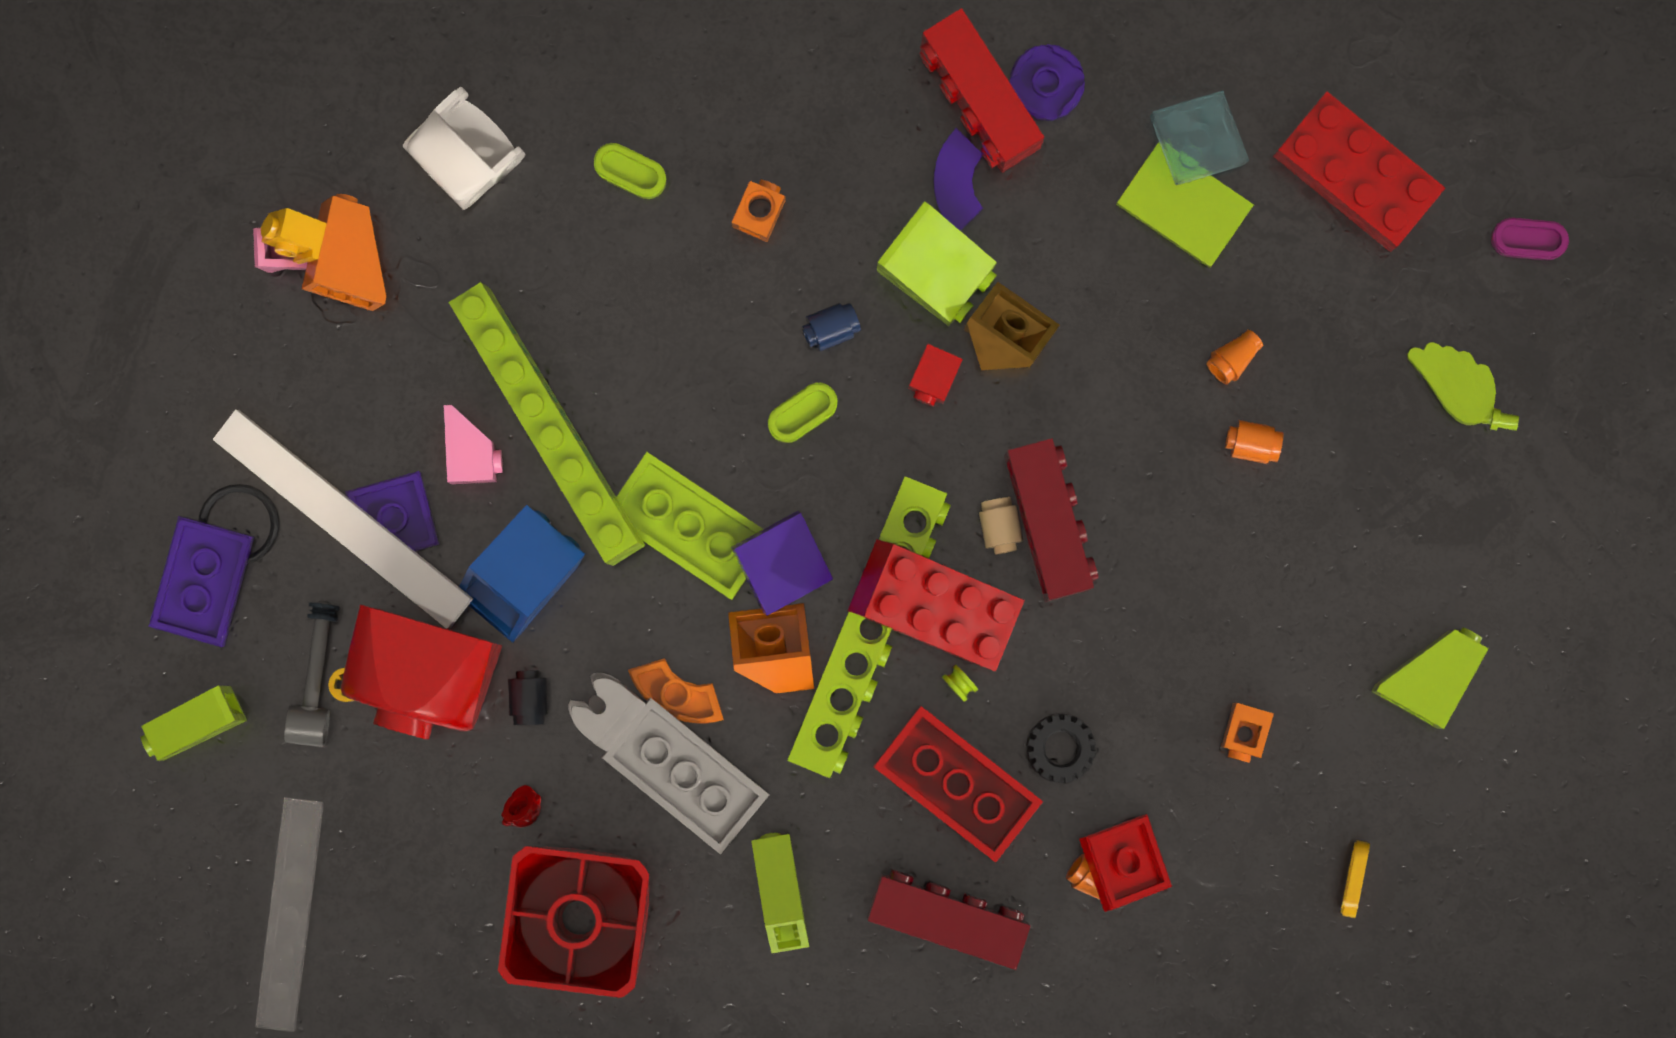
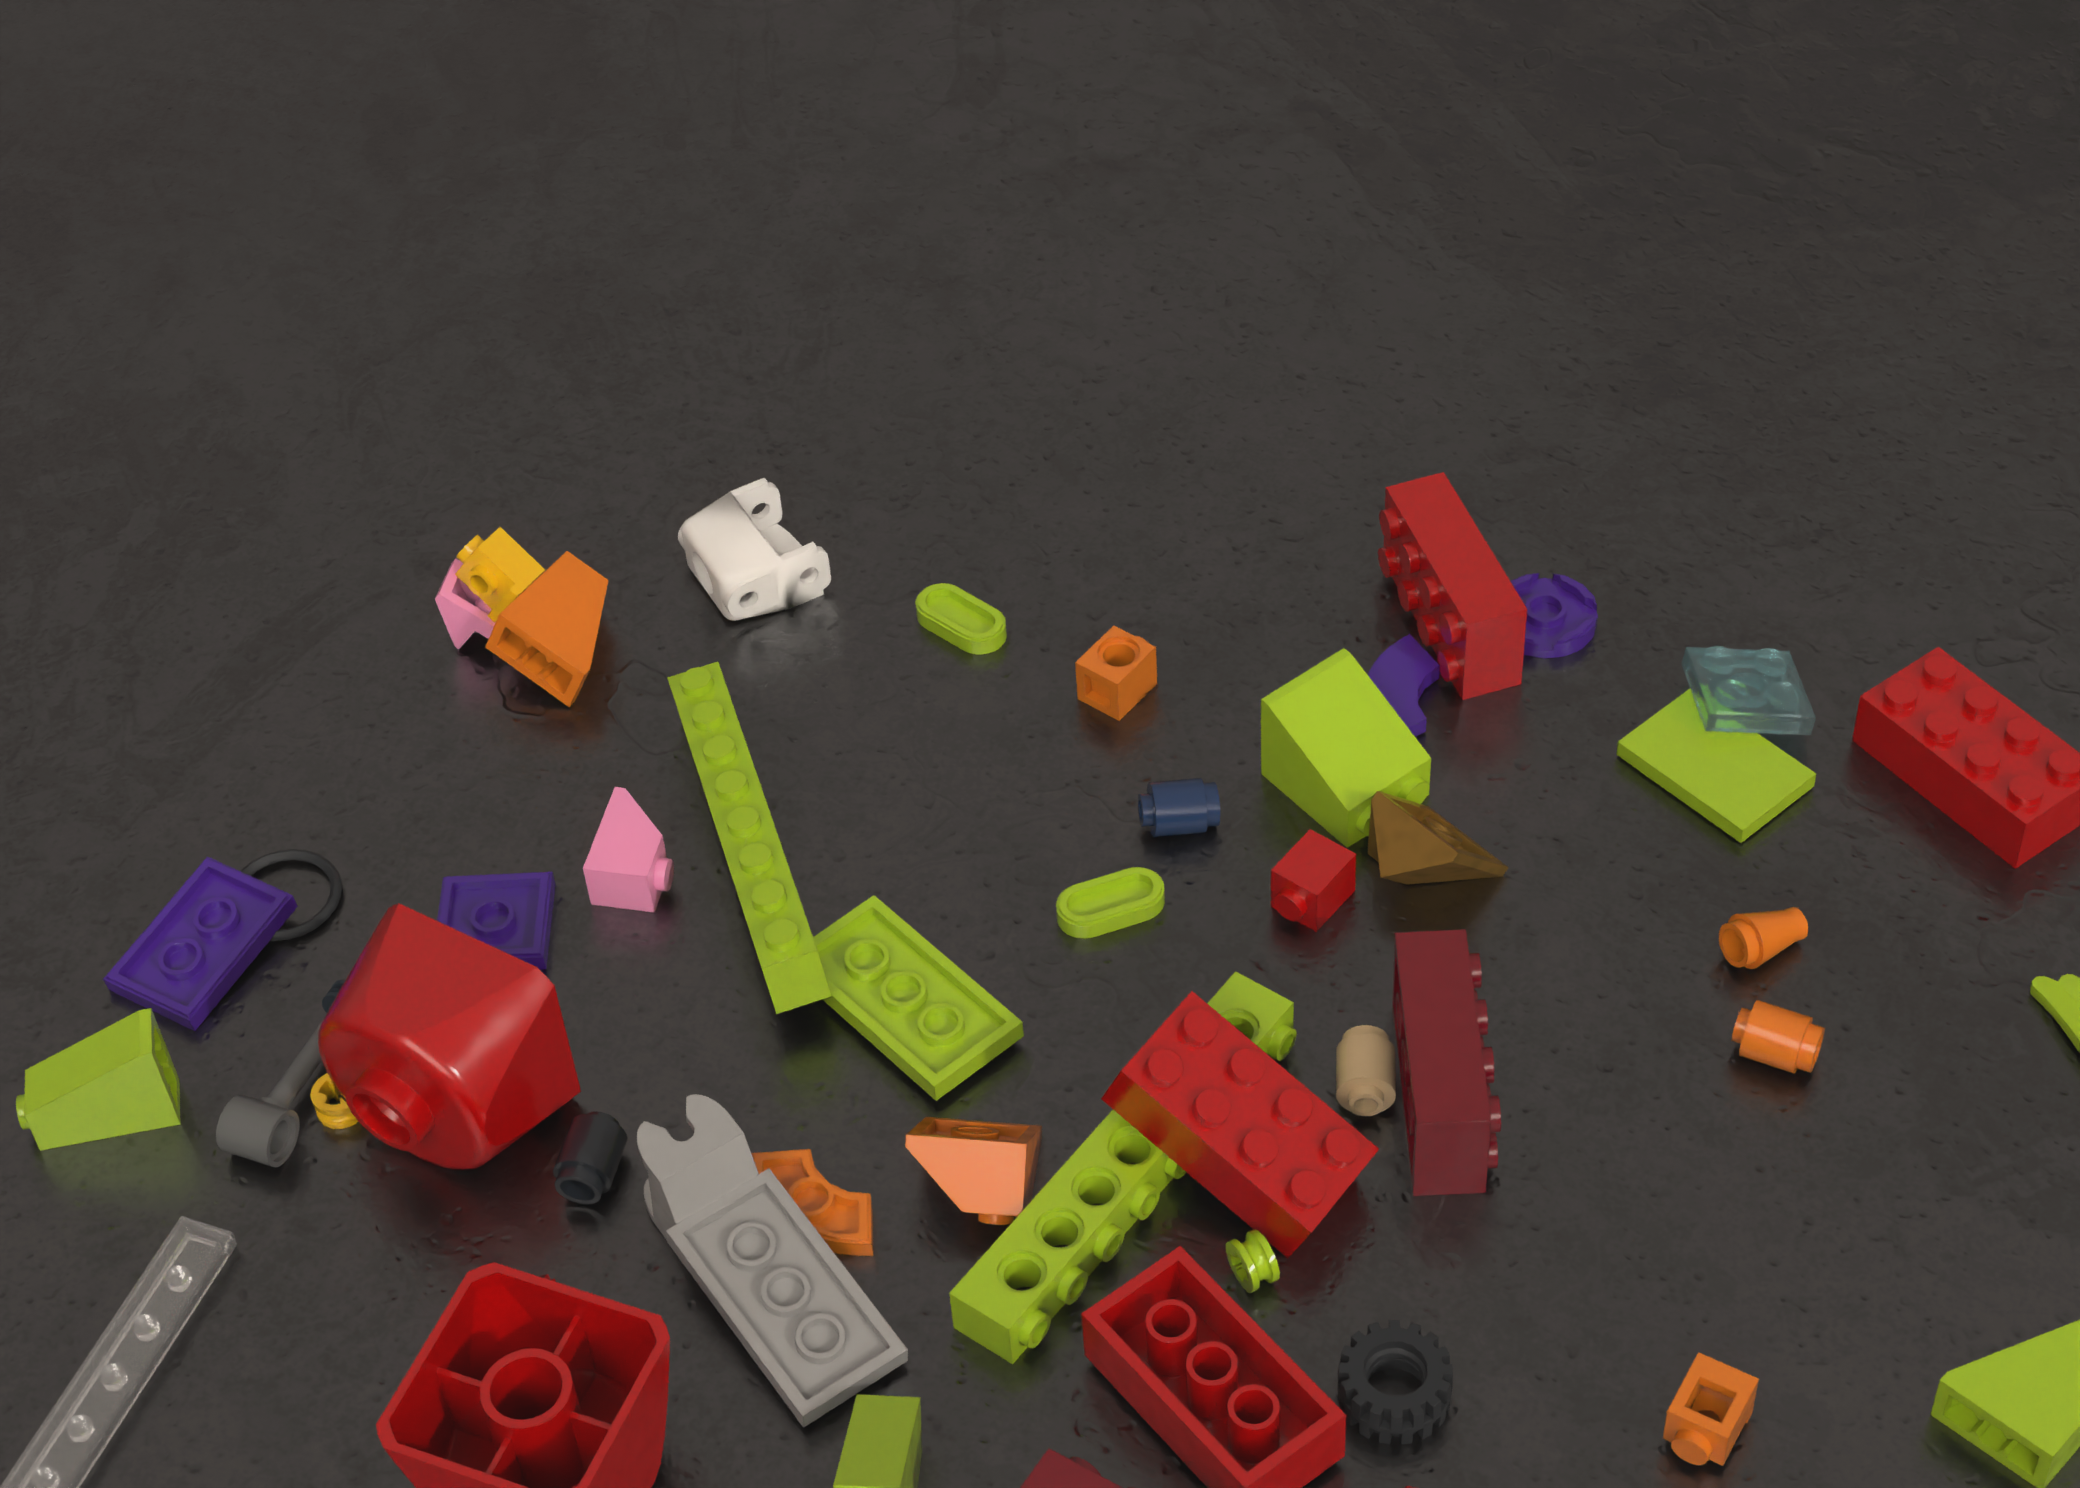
camera: 20 degrees right, 40 degrees down
white tile [213,409,473,629] -> none
blue slope [459,505,585,643] -> none
dark purple tile [731,511,833,616] -> none

